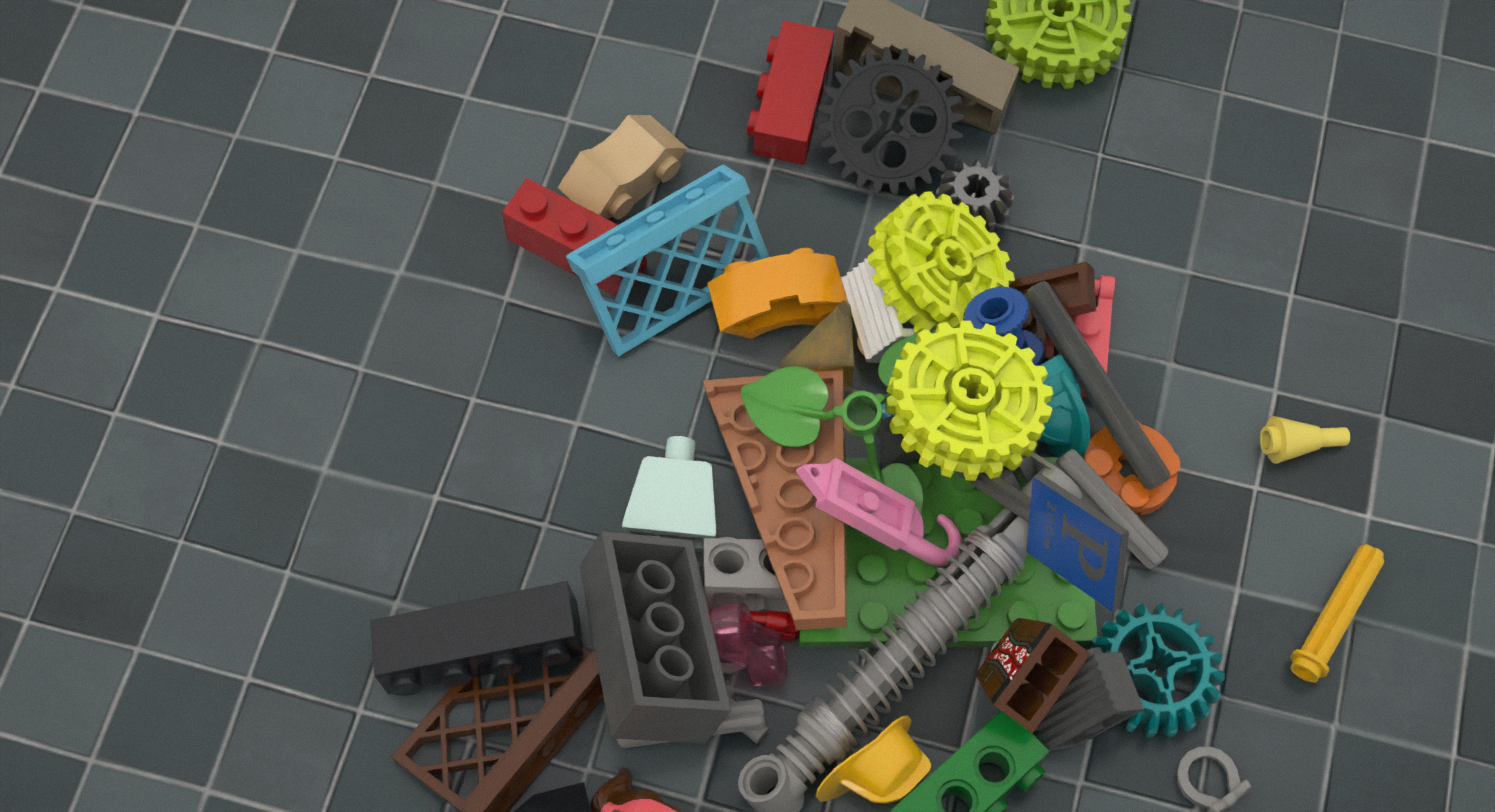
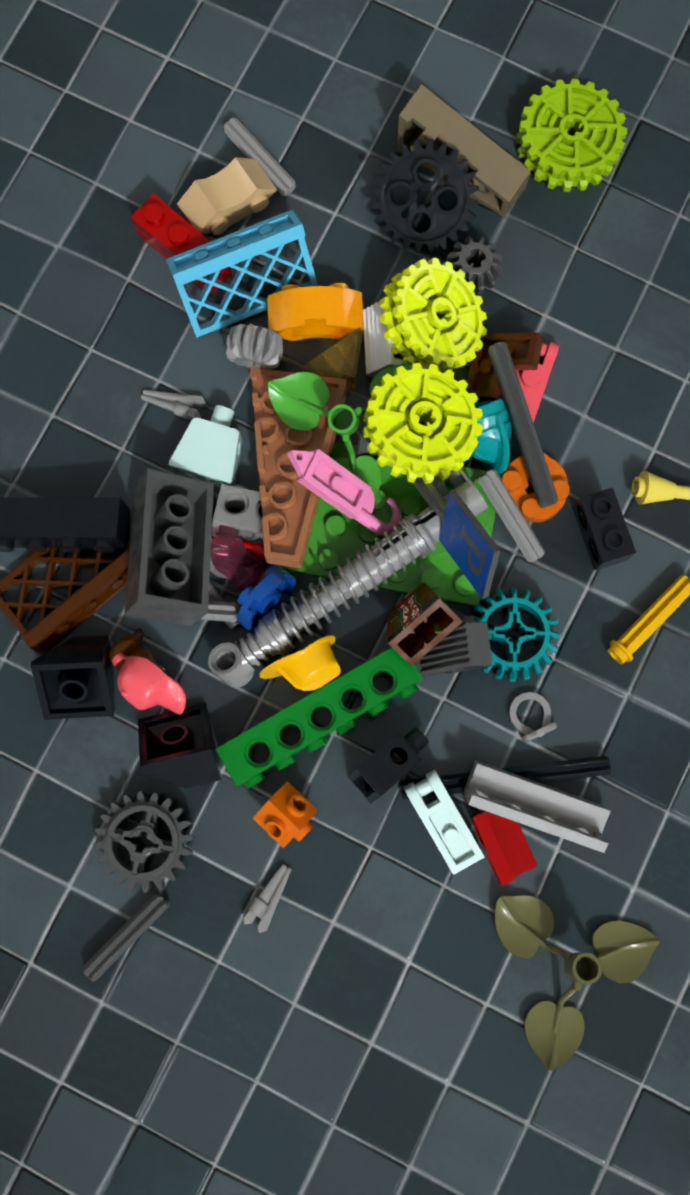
camera: 15 degrees right, 15 degrees up
red brick [747,20,835,165] -> none
blue hose [963,287,1045,366] -> none
none -> light grey piece [141,390,206,420]
none -> light grey axle [223,117,296,196]
none -> light grey gear [226,324,283,369]
none -> blue plate [237,564,296,631]
none -> black brick [572,487,636,571]

